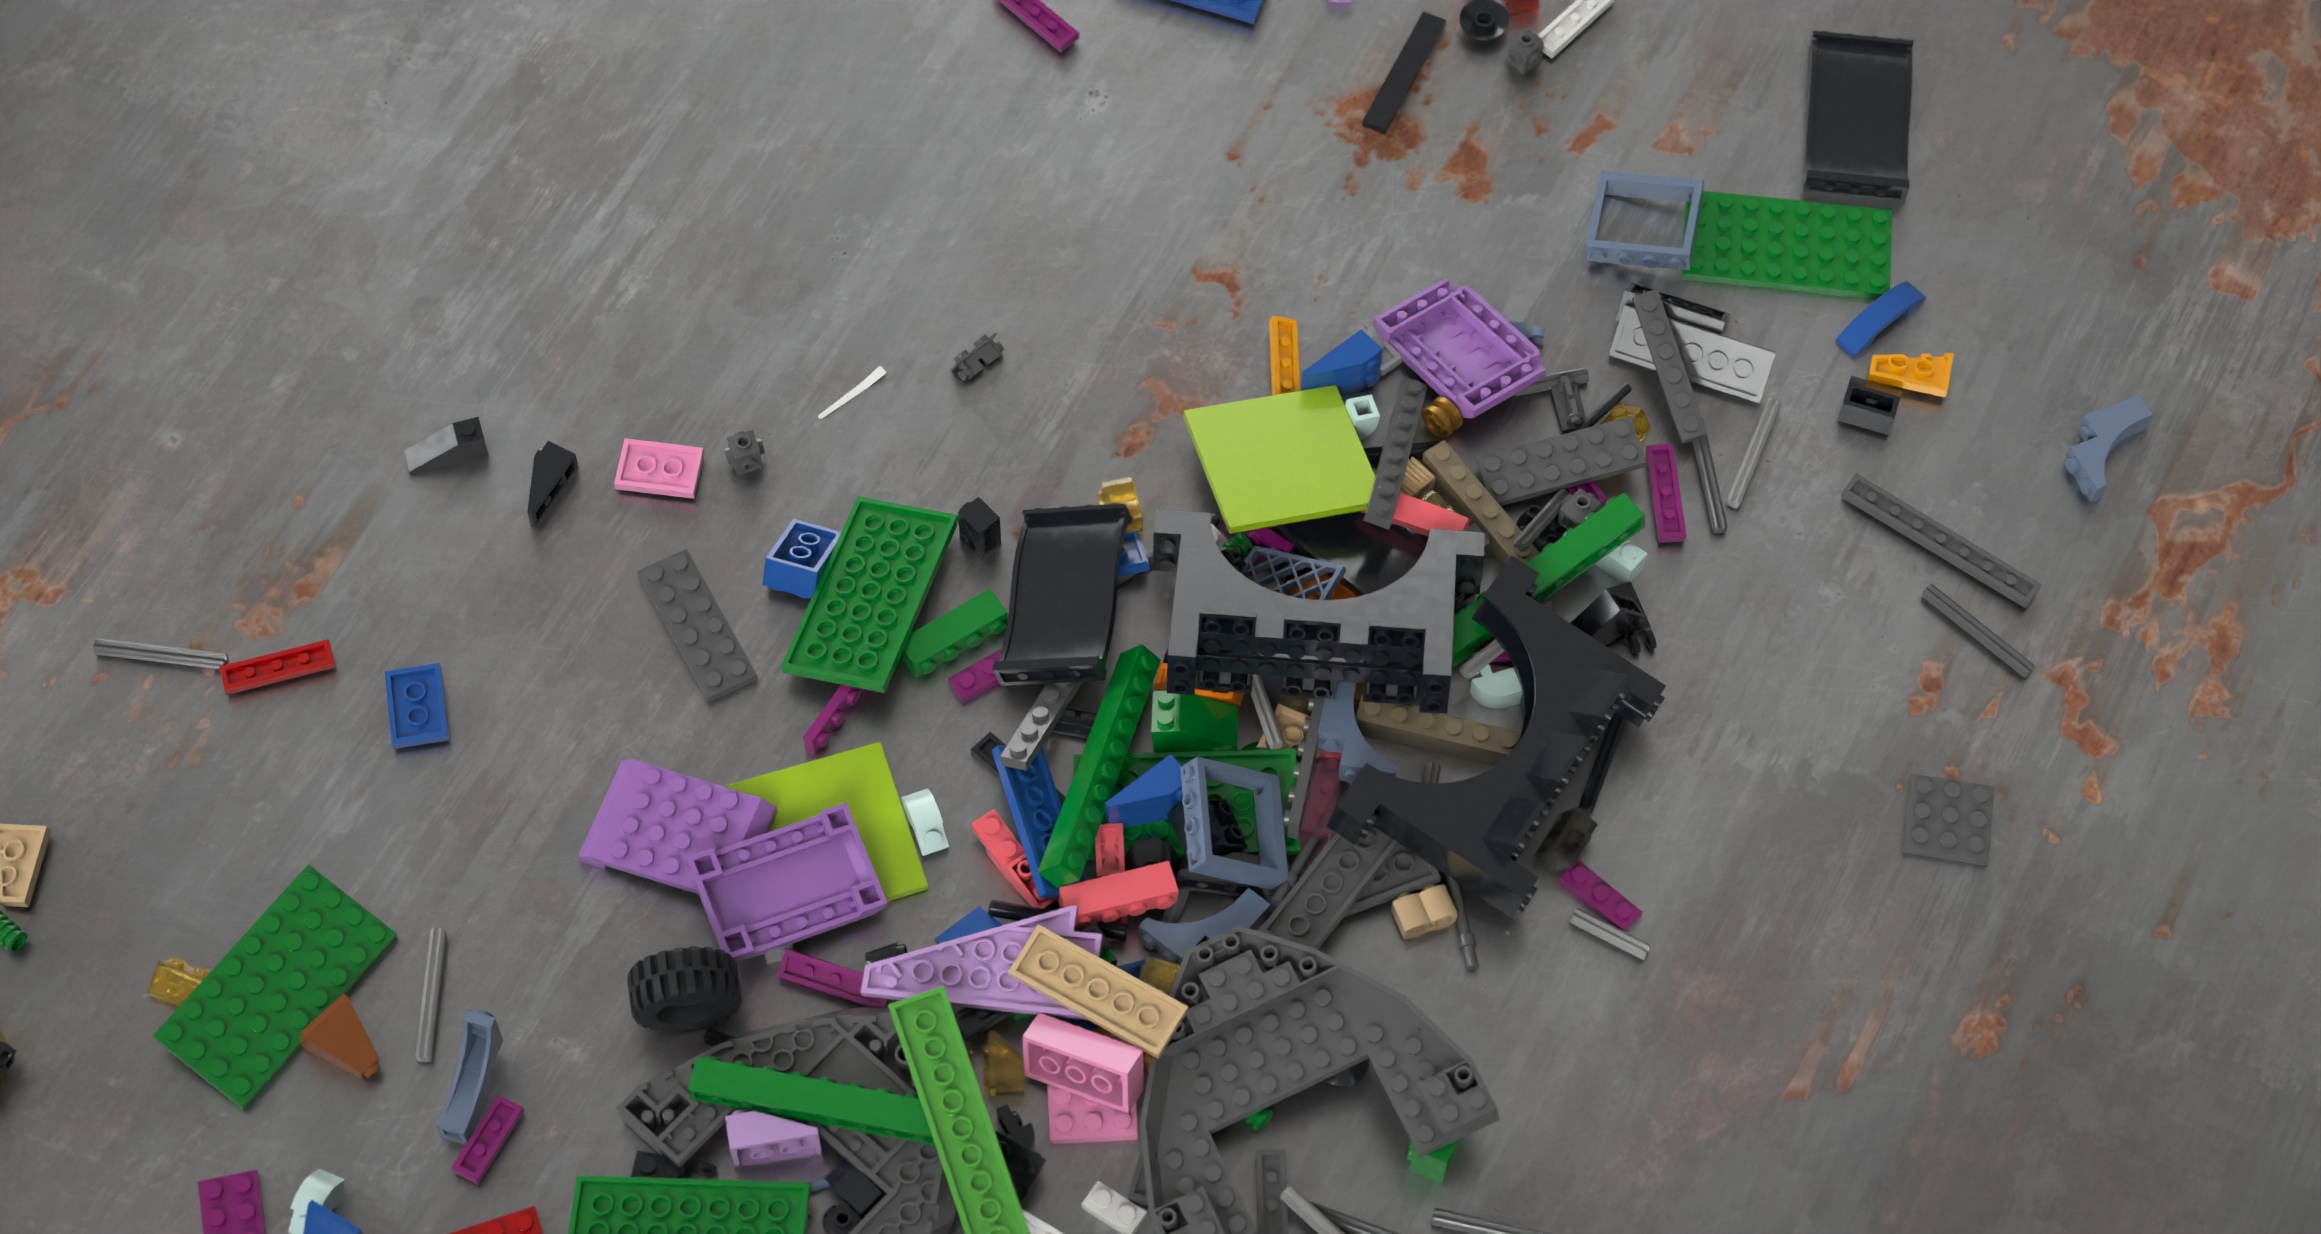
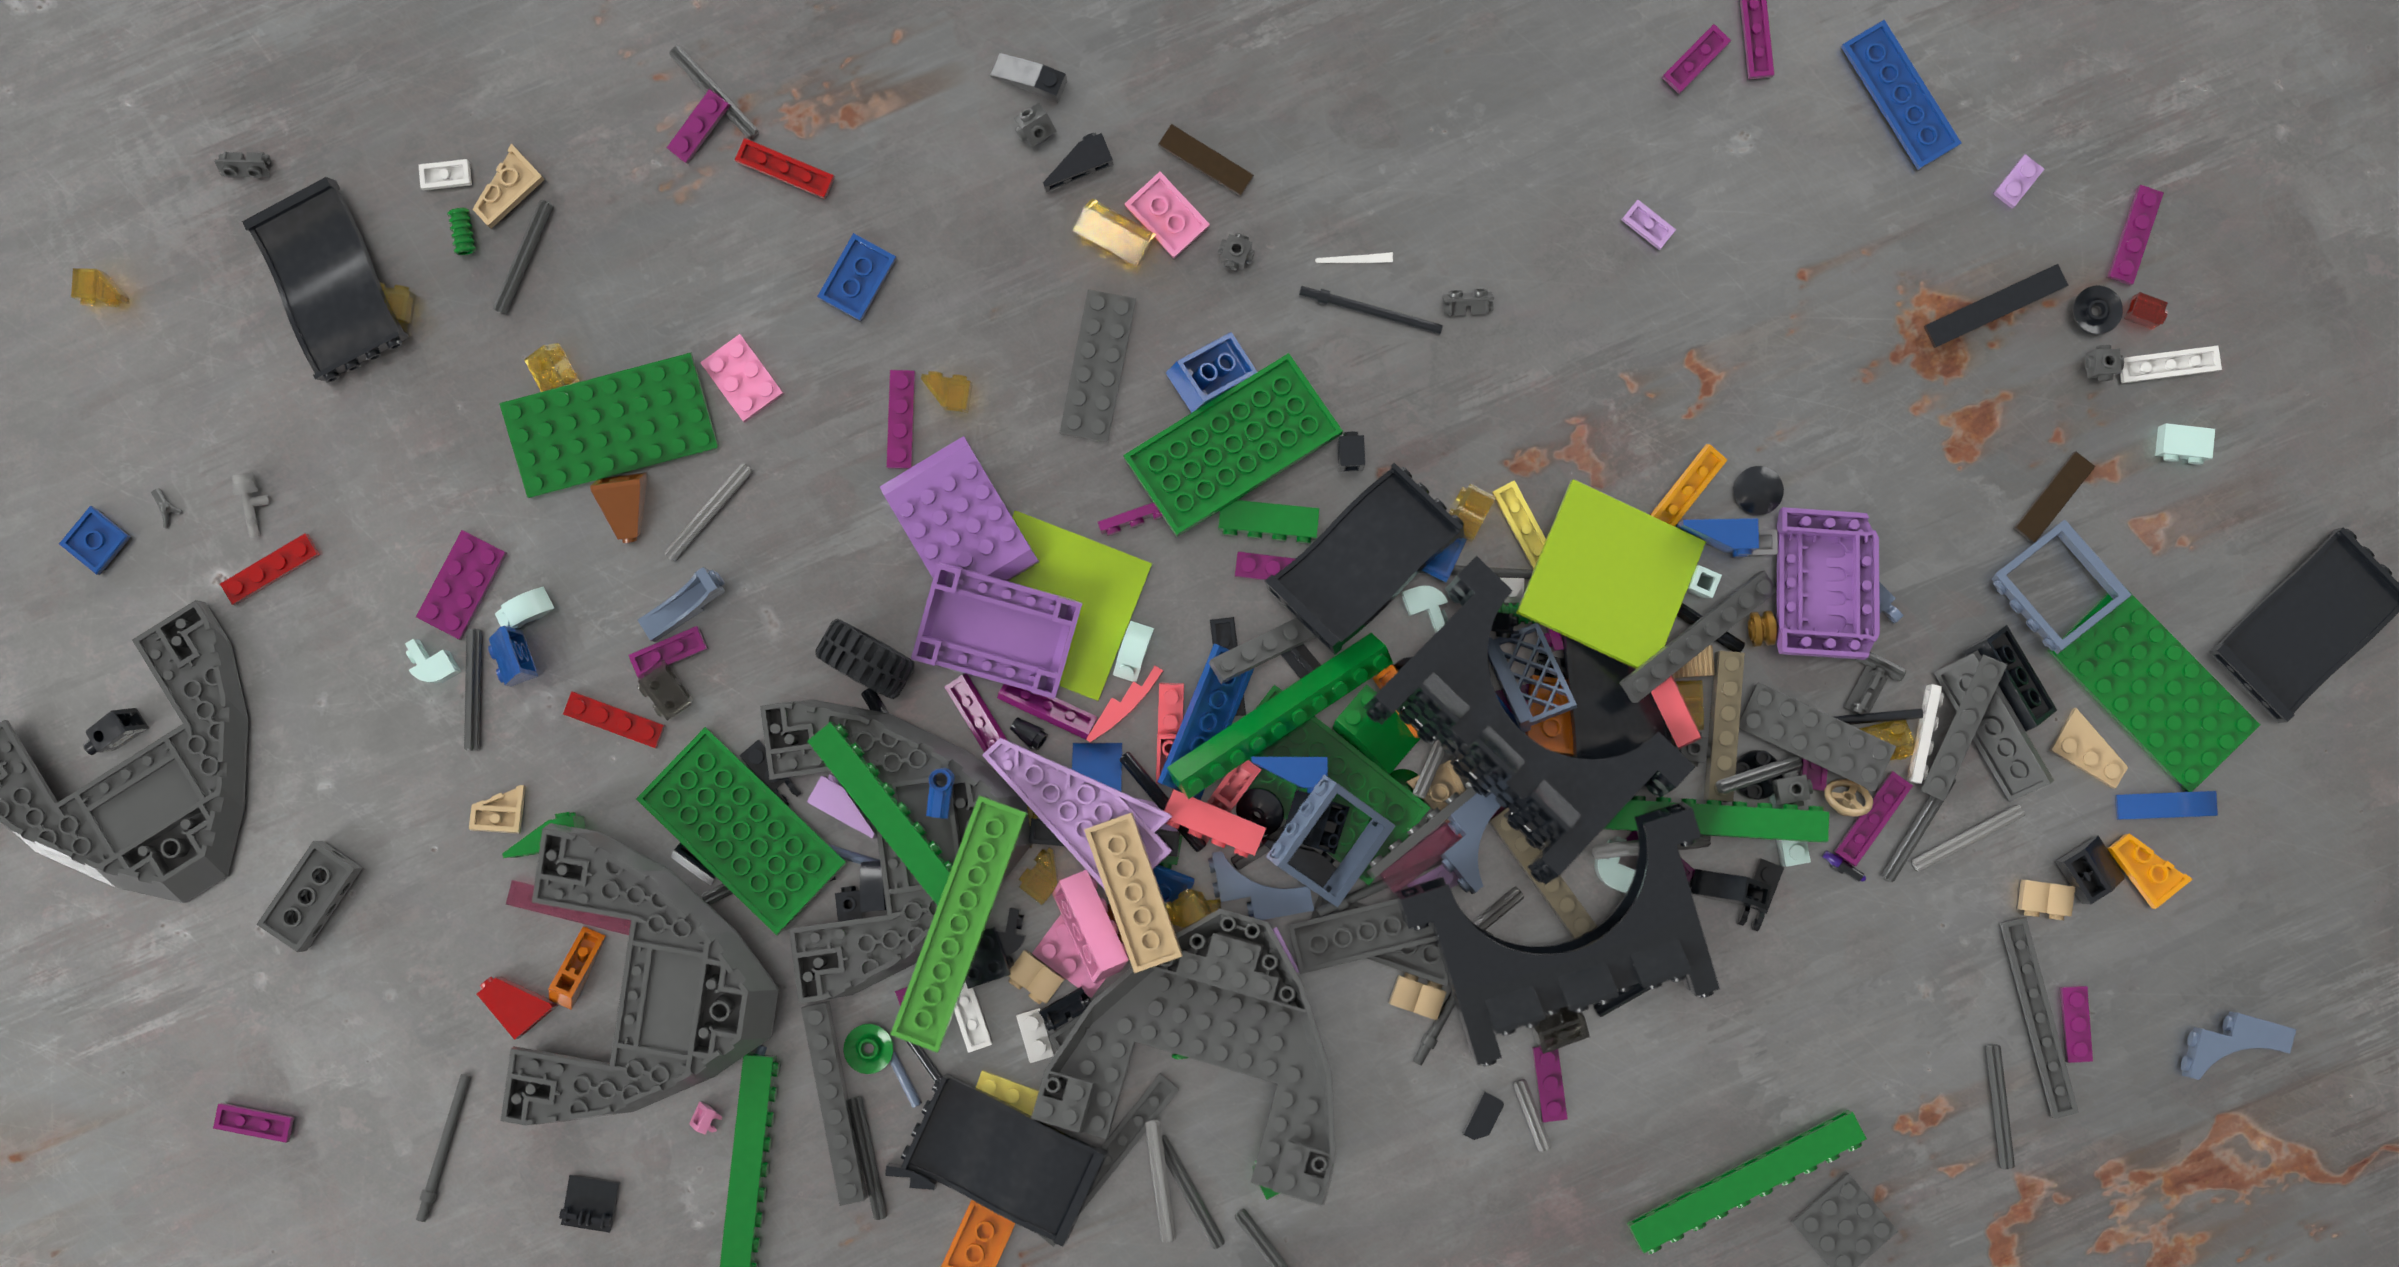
camera: 45 degrees right, 25 degrees up
none -> dark grey axle [493,200,553,314]
none -> clear smoke brick [637,659,693,721]
none -> magenta plate [666,89,730,163]
none -> bright pink plate [700,334,784,423]
none -> magenta plate [887,370,915,469]
none -> clear yellow slope [921,371,972,413]
none -> blue piece [926,768,955,819]
none -> magenta plate [997,684,1097,740]
none -> tan brick [1008,949,1065,1004]
none -> dark grey brick [1014,103,1057,147]
none -> black hinge [1039,987,1092,1031]
none -> clear yellow brick [1073,199,1156,266]
none -> coral slope [1086,666,1164,743]
none -> dark brown tile [1158,124,1254,197]
none -> black bar [1299,286,1443,334]
none -> light aqua brick [1401,585,1448,633]
none -> black piece [1462,1090,1504,1140]
none -> light yellow plate [1492,480,1546,571]
none -> lavender plate [1622,200,1676,250]
none -> green brick [1627,1110,1867,1254]
none -> magenta plate [1662,24,1731,94]
none -> black dish [1734,466,1784,515]
none -> piece [1822,850,1866,882]
none -> tan piece [1824,779,1873,817]
none -> white plate [1906,684,1944,784]
none -> dark brown tile [2014,451,2096,543]
none -> tan brick [2017,880,2075,921]
none -> tan wing [2049,708,2128,789]
none -> magenta plate [2060,986,2093,1063]
none -> light aqua brick [2155,423,2215,465]

